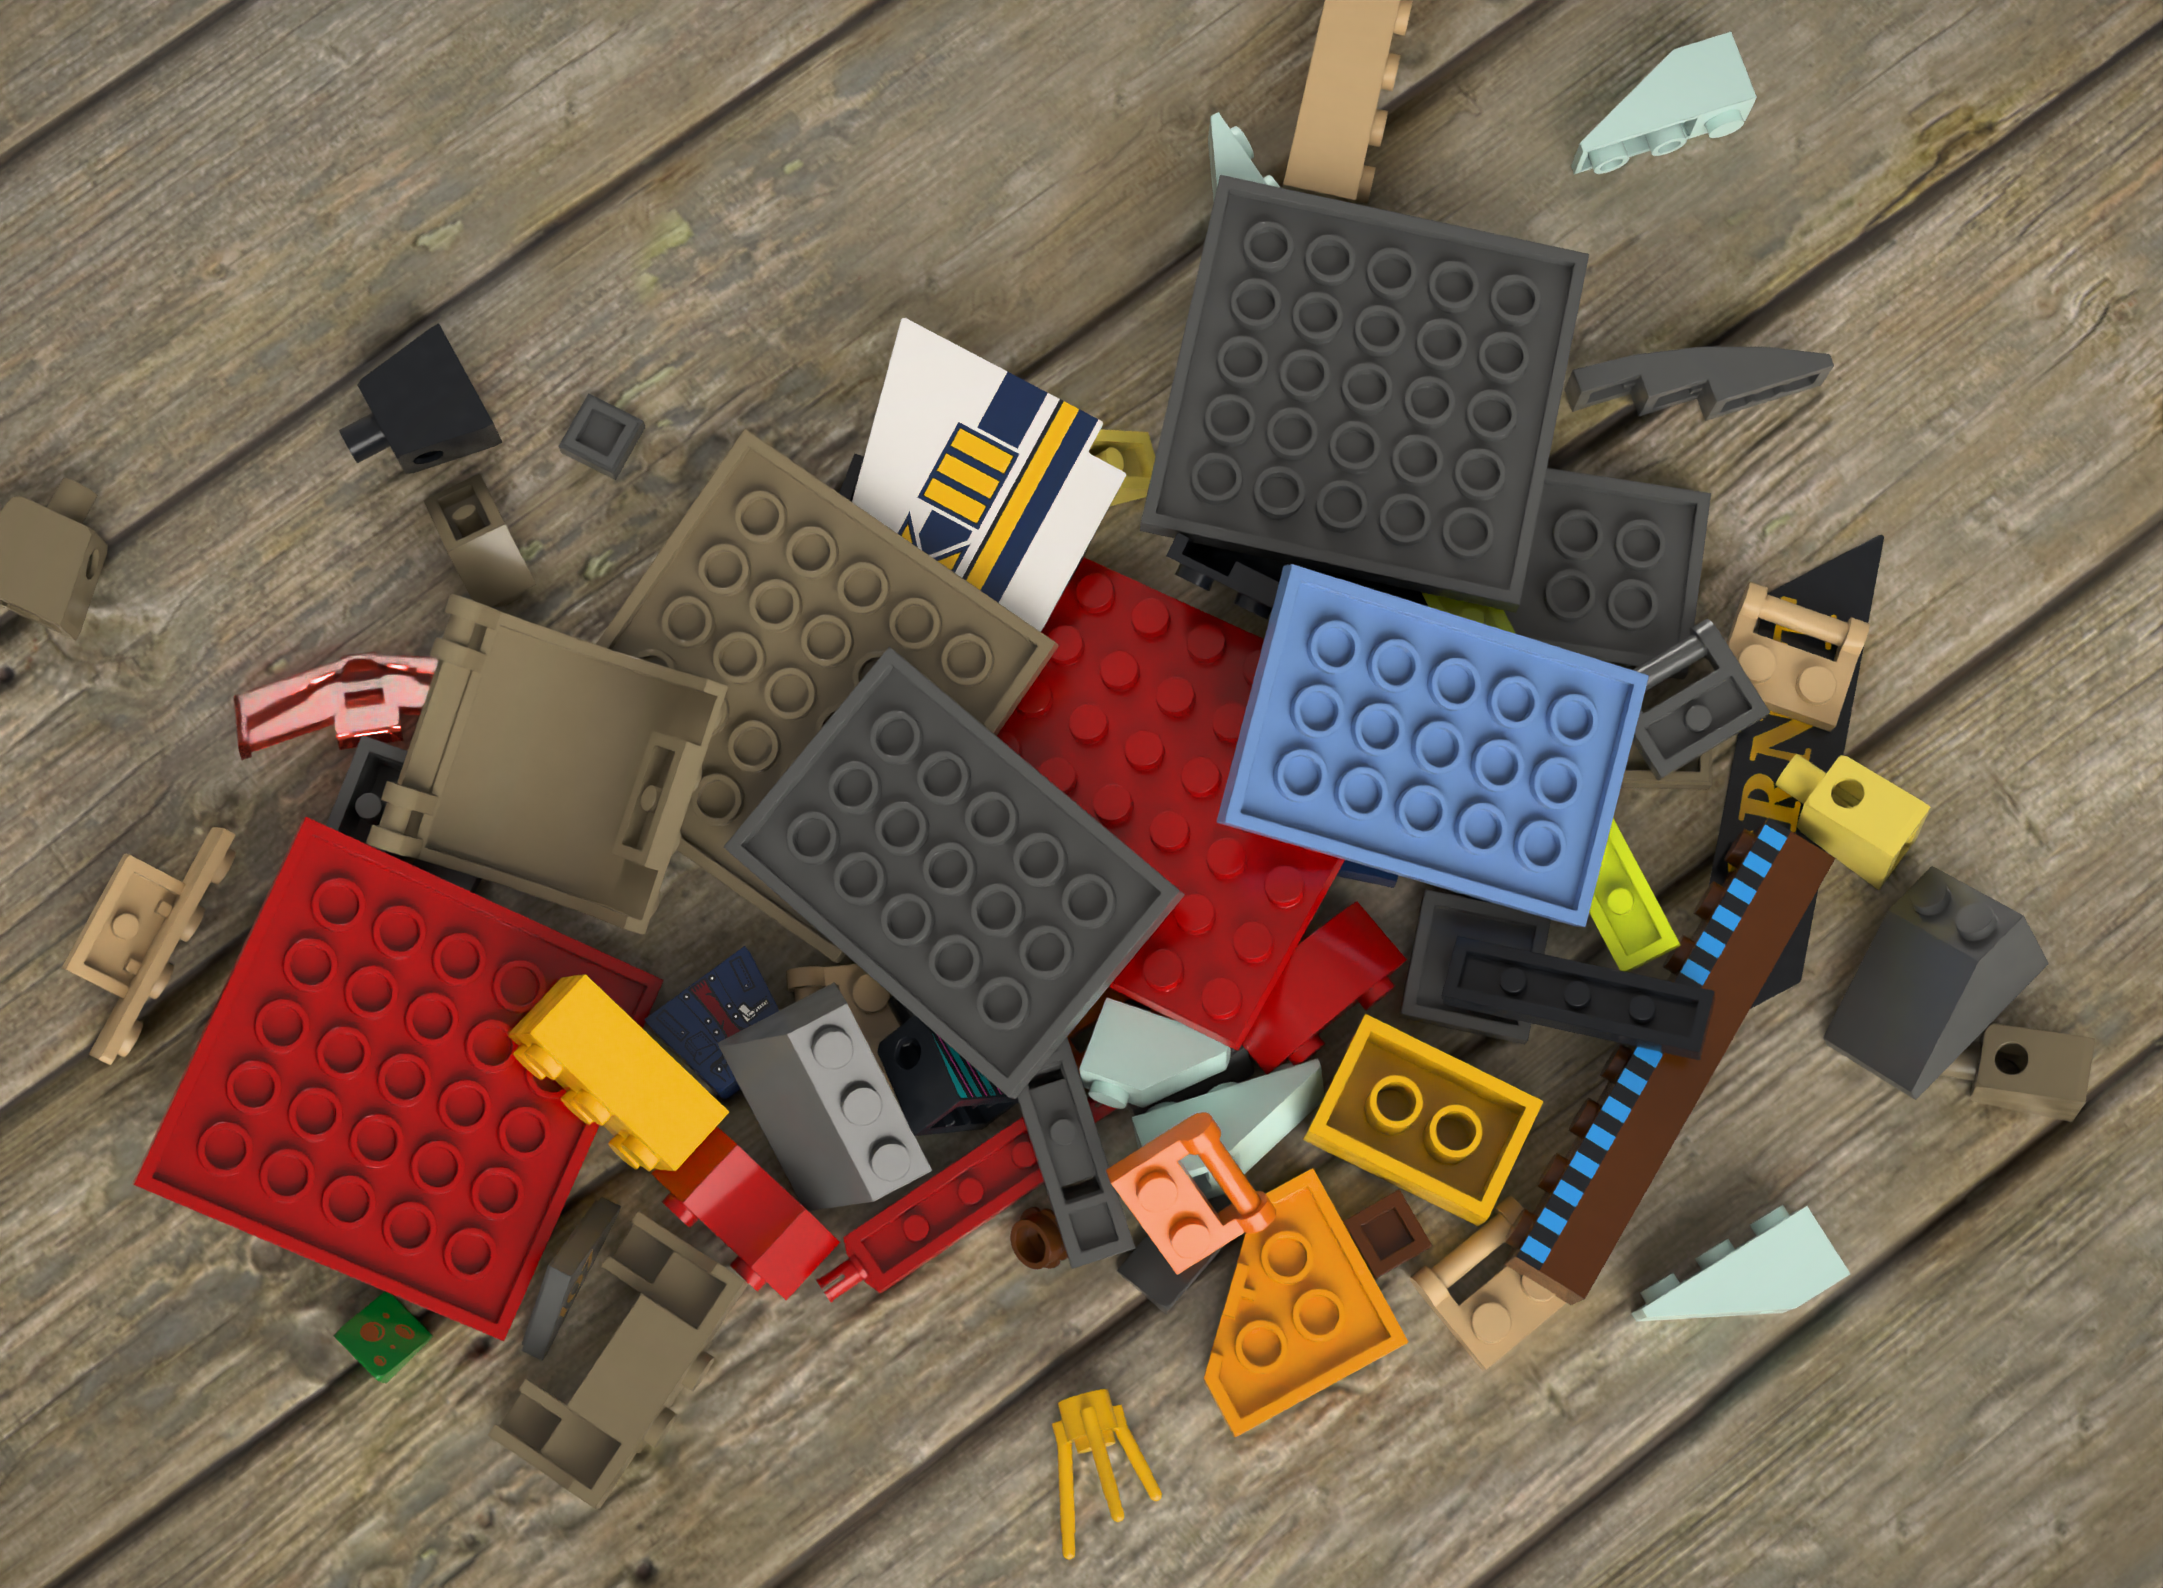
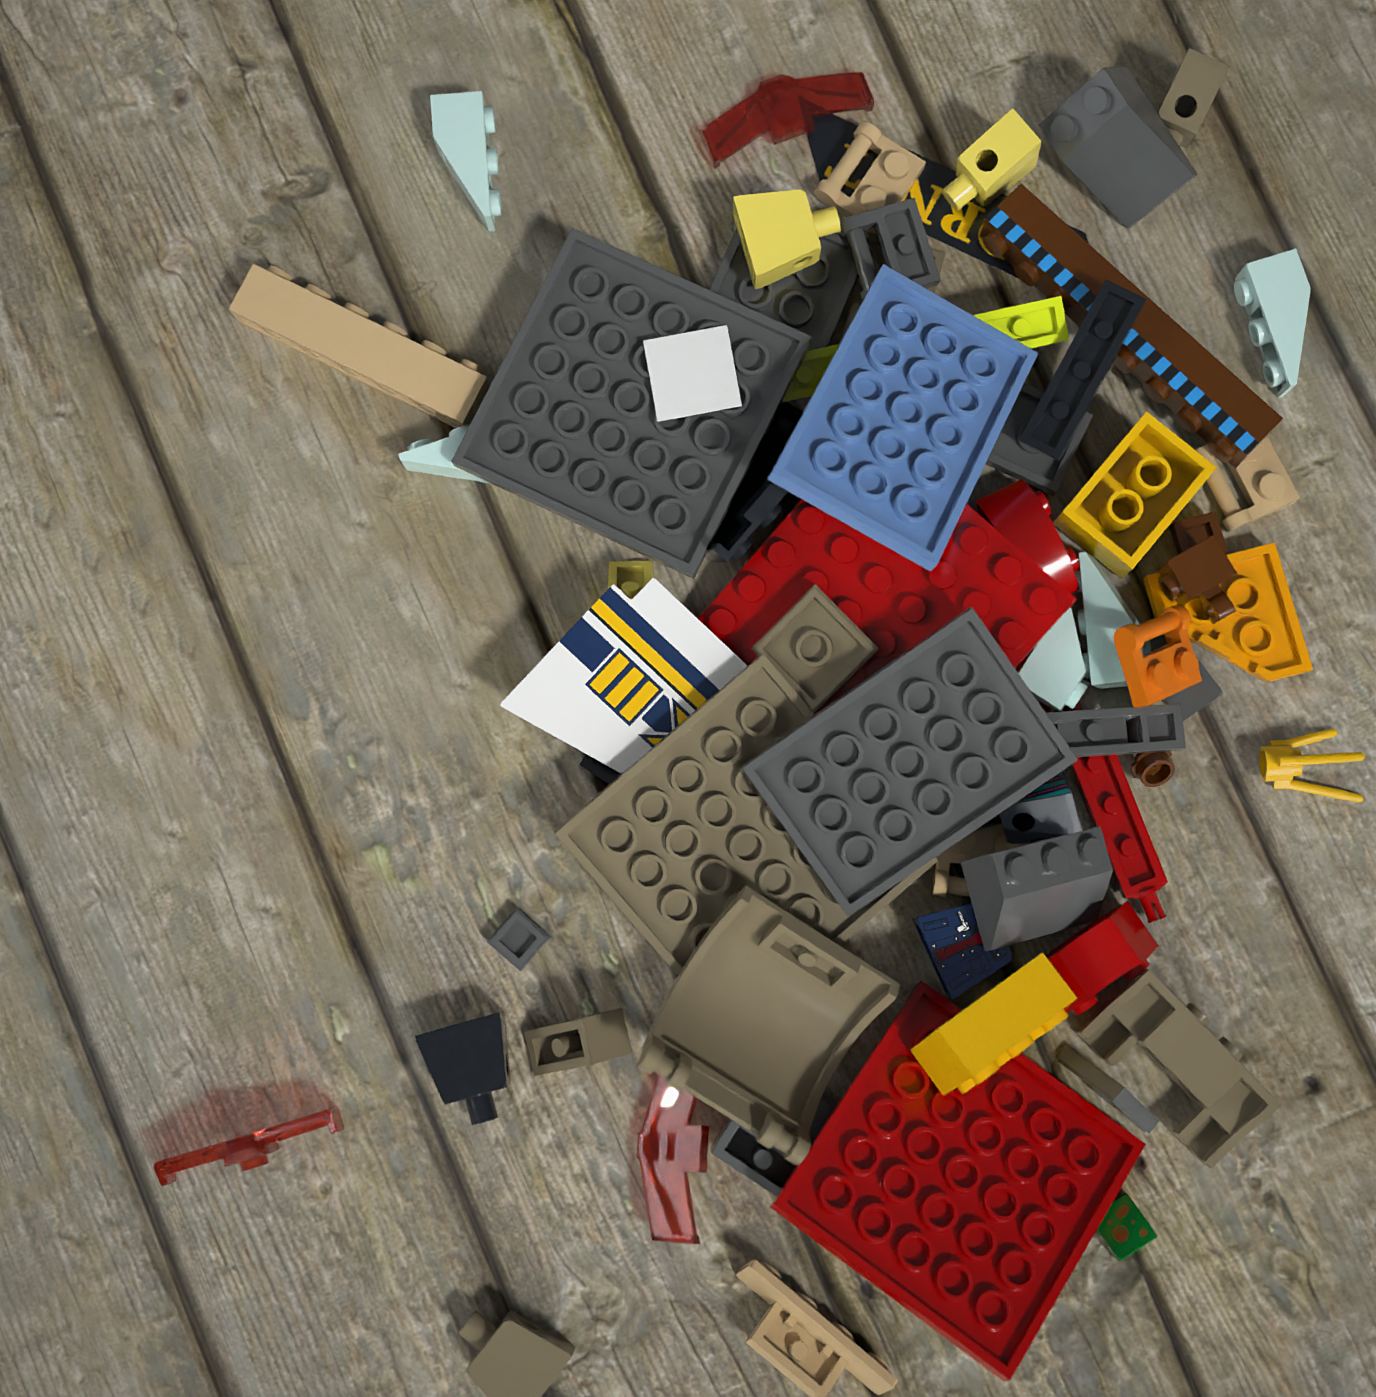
camera: 70 degrees left, 5 degrees up
dark grey slope [1564,347,1834,421] -> none
none -> clear red plate [153,1106,344,1186]
none -> white sticker [643,325,742,422]
none -> clear red plate [699,71,874,169]
none -> light yellow torso [733,189,841,290]
none -> dark tan tile [751,584,880,713]
none -> reddish brown brick [1157,535,1237,624]

